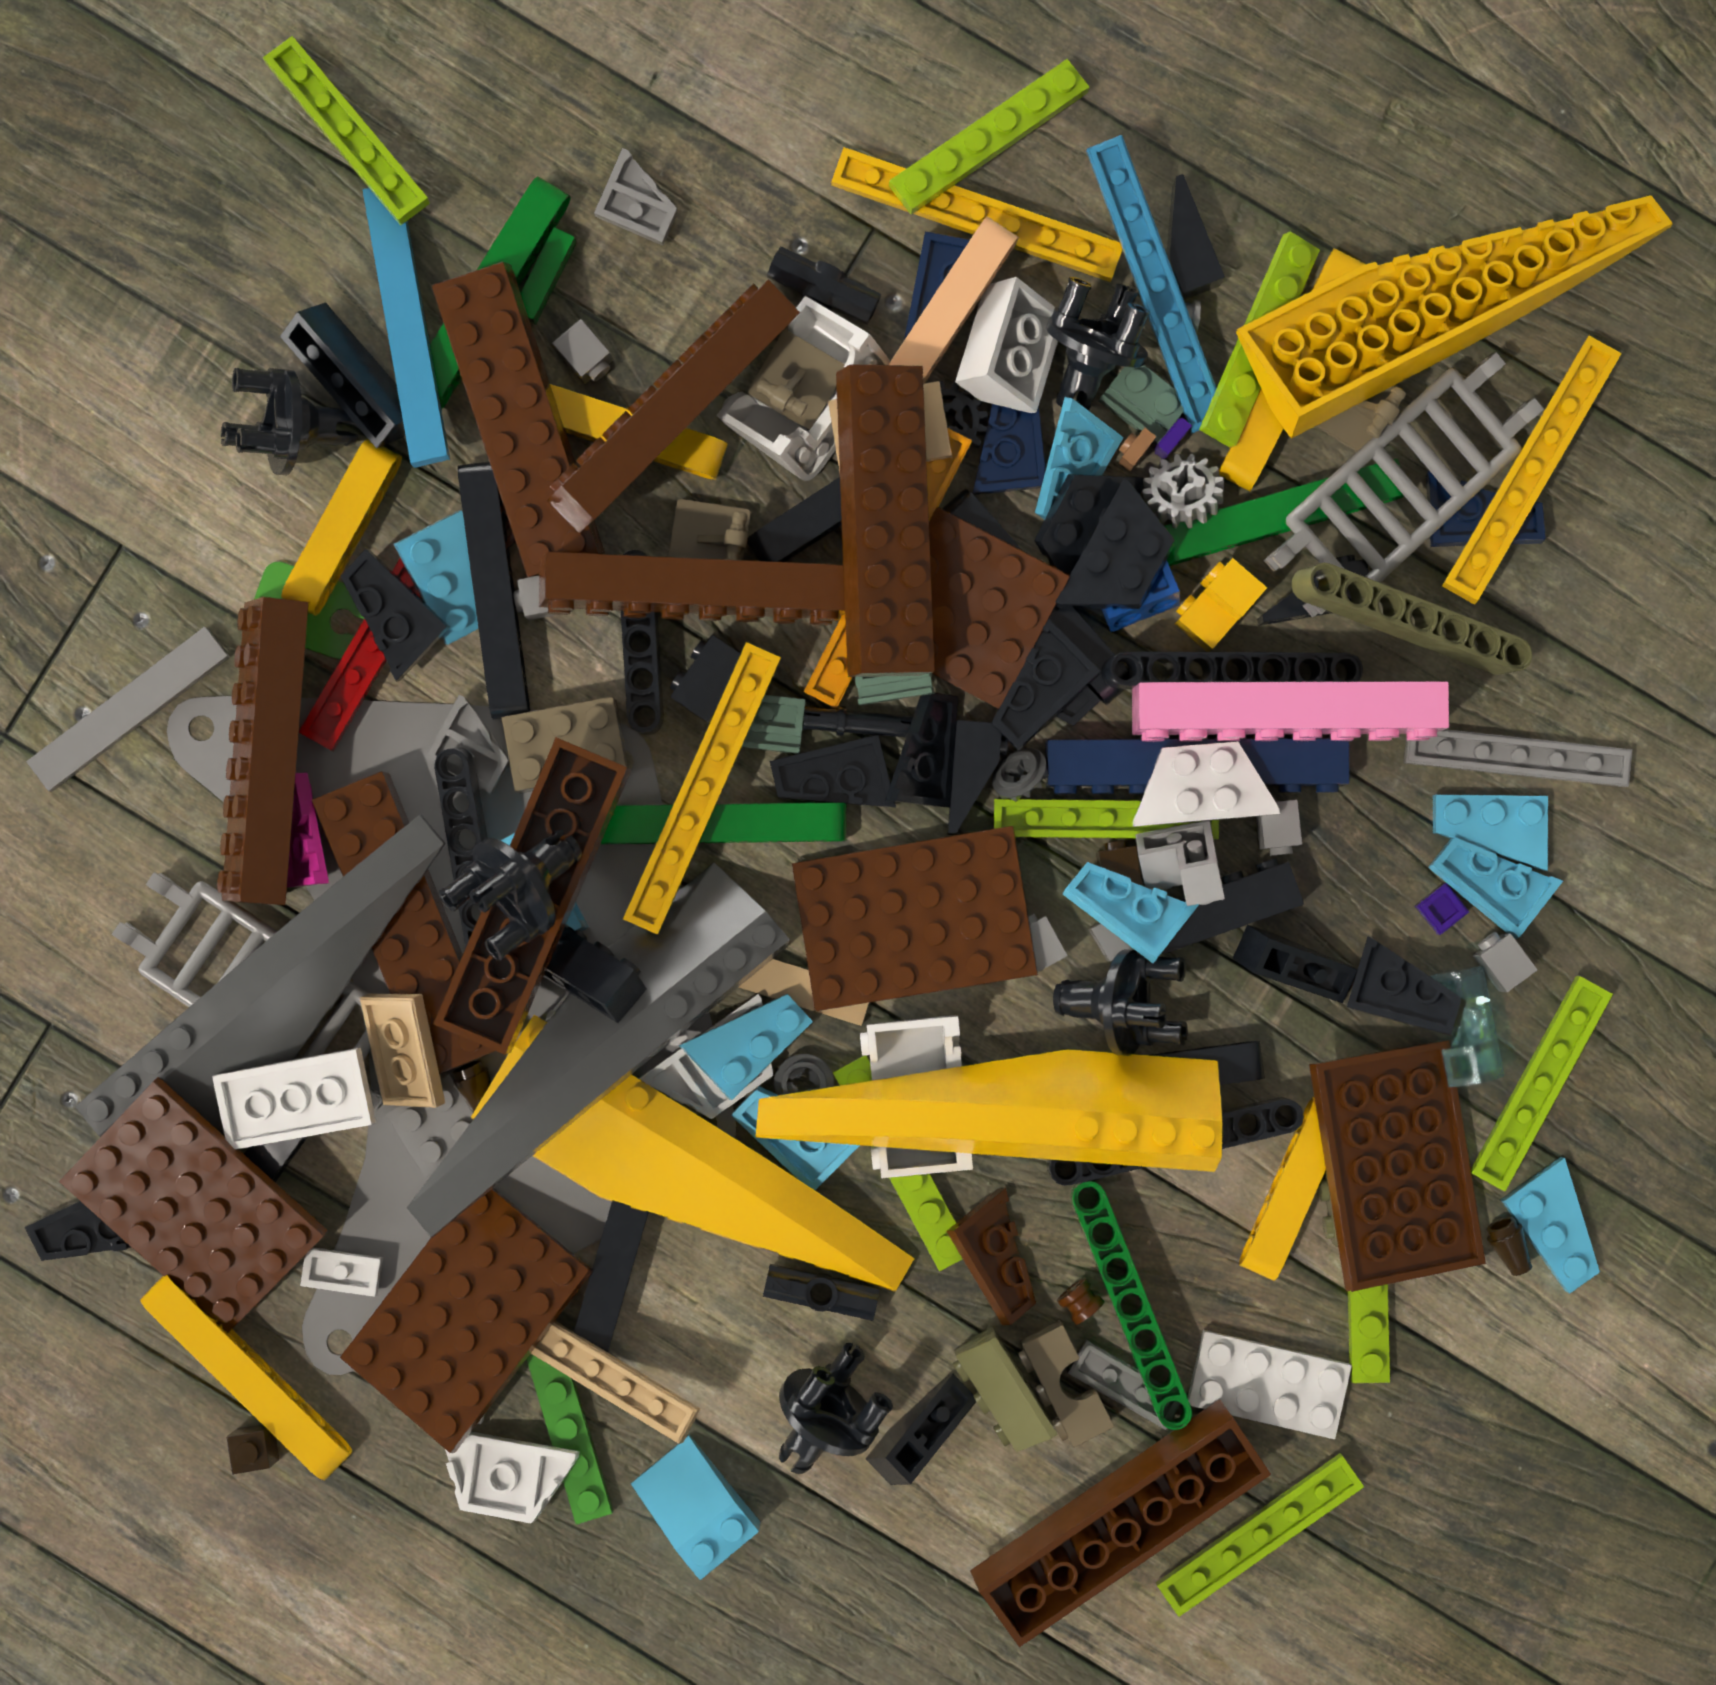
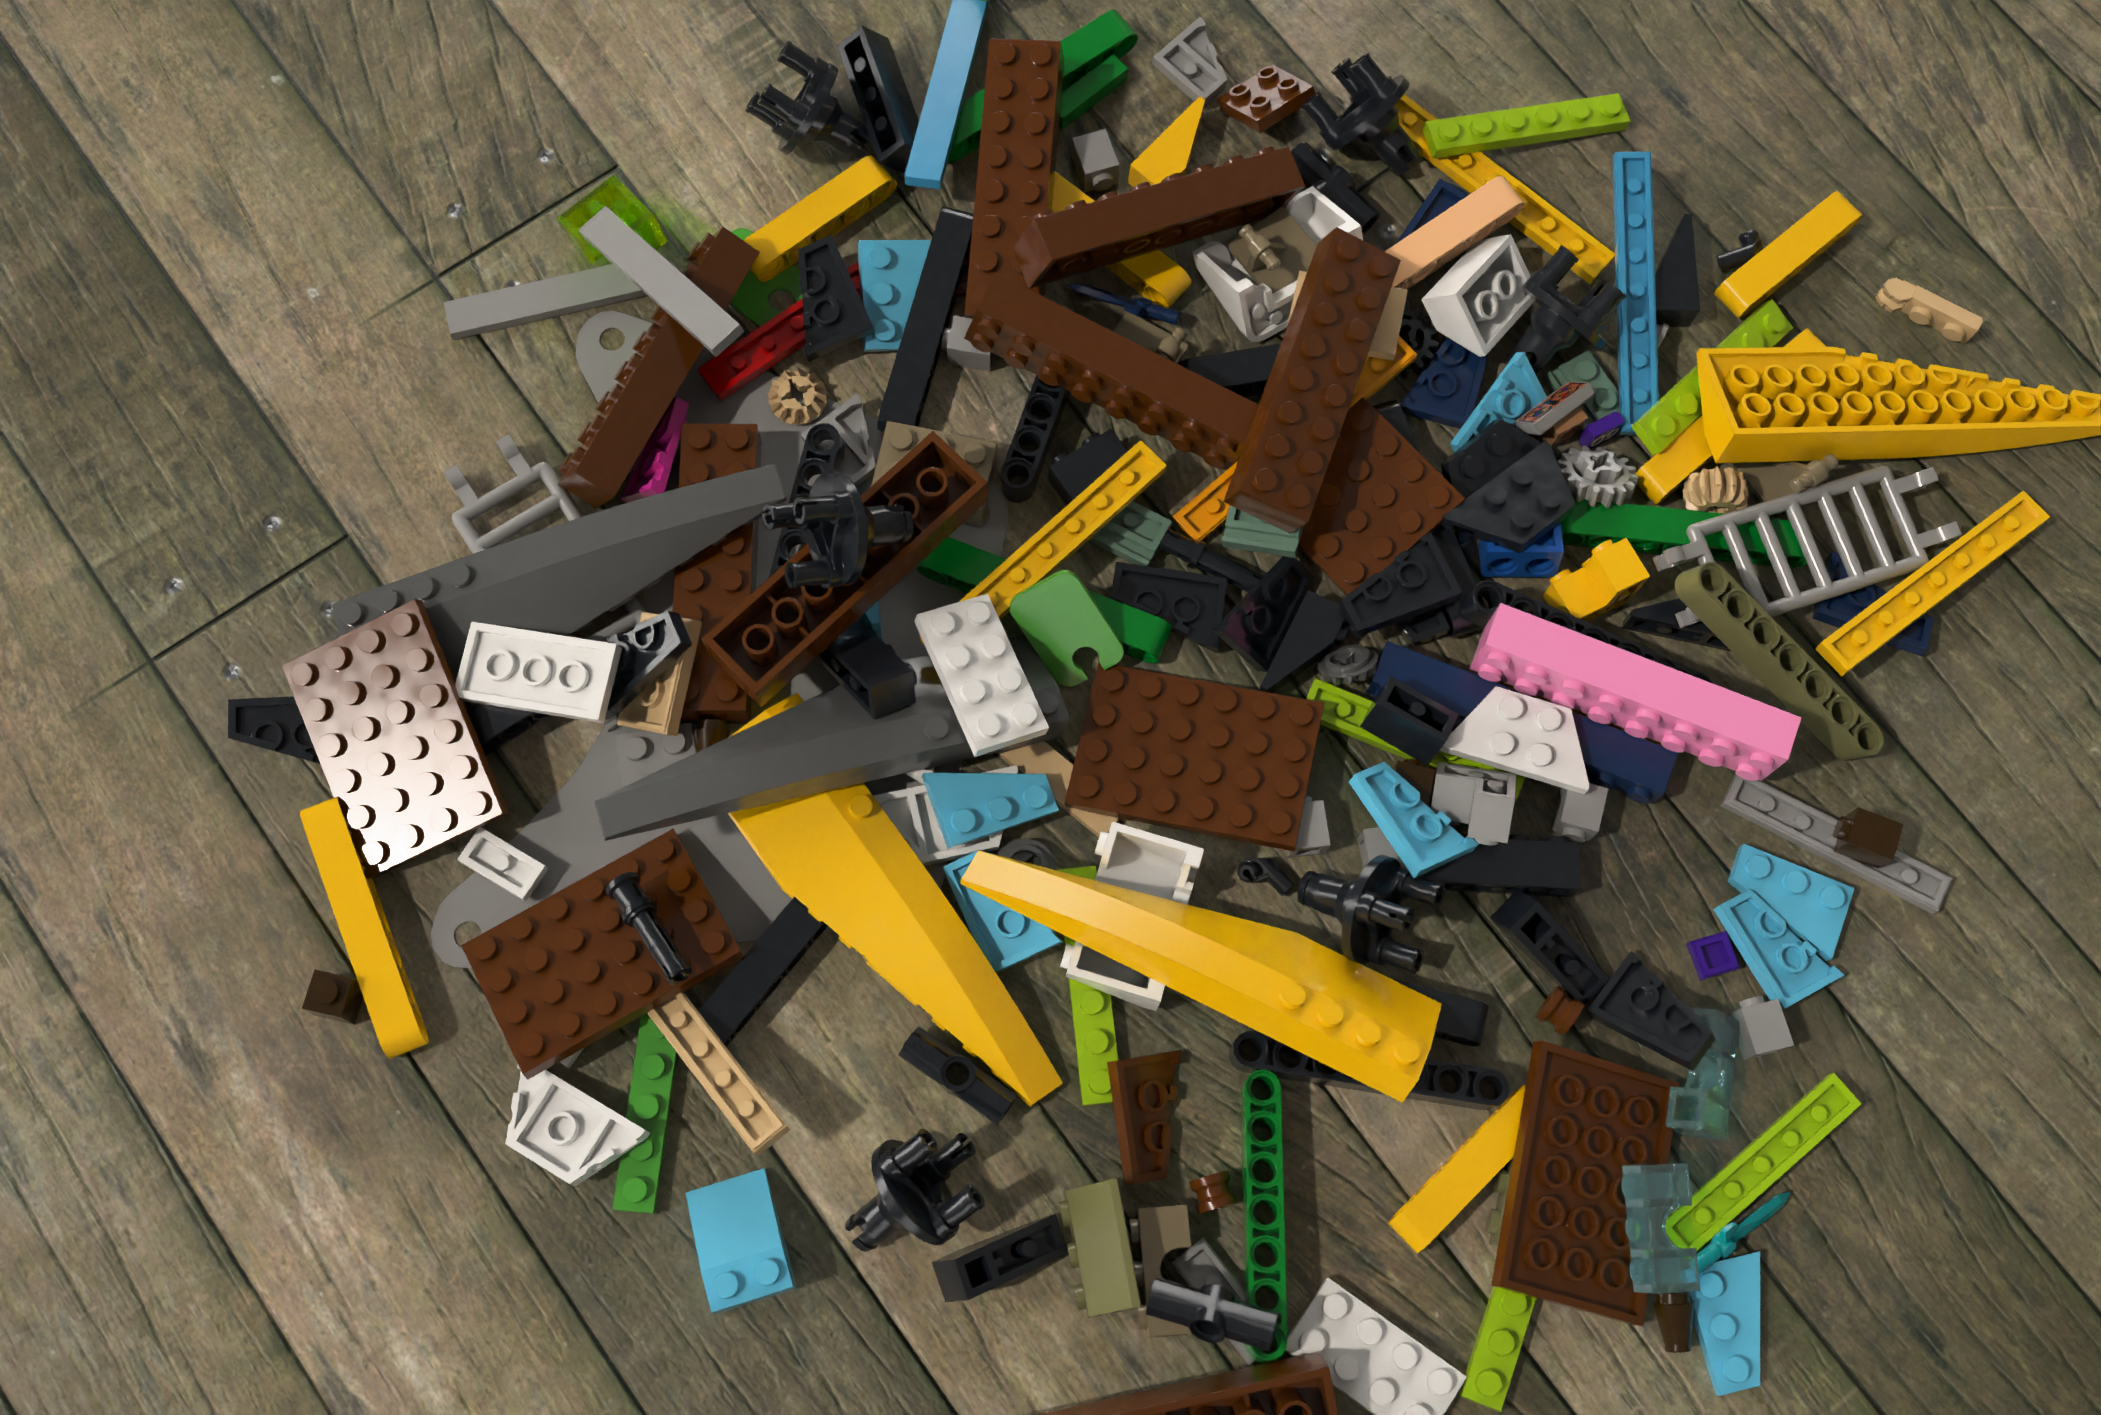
camera: 15 degrees right, 15 degrees down
none -> clear neon green brick [556,175,668,265]
none -> light grey tile [579,206,744,357]
none -> black pin [606,872,692,985]
none -> black wing [607,611,692,713]
none -> tan gear [768,368,827,425]
none -> white plate [914,594,1049,757]
none -> bright green piece [1010,570,1124,687]
none -> dark blue sword [1065,283,1181,325]
none -> yellow slope [1128,96,1205,187]
none -> black piece [1146,1277,1279,1351]
none -> reddish brown plate [1217,64,1315,133]
none -> black arm [1237,857,1296,896]
none -> black piece [1301,52,1421,176]
none -> black brick [1360,676,1459,765]
none -> light grey tile [1514,381,1595,435]
none -> reddish brown wheel [1535,985,1585,1036]
none -> clear light blue arch [1621,1163,1701,1294]
none -> tan gear [1682,466,1749,514]
none -> teal sword [1687,1191,1792,1275]
none -> yellow beam [1714,191,1863,319]
none -> black arm [1716,229,1763,272]
none -> dark brown brick [1833,807,1904,868]
none -> tan hinge [1875,277,1984,344]

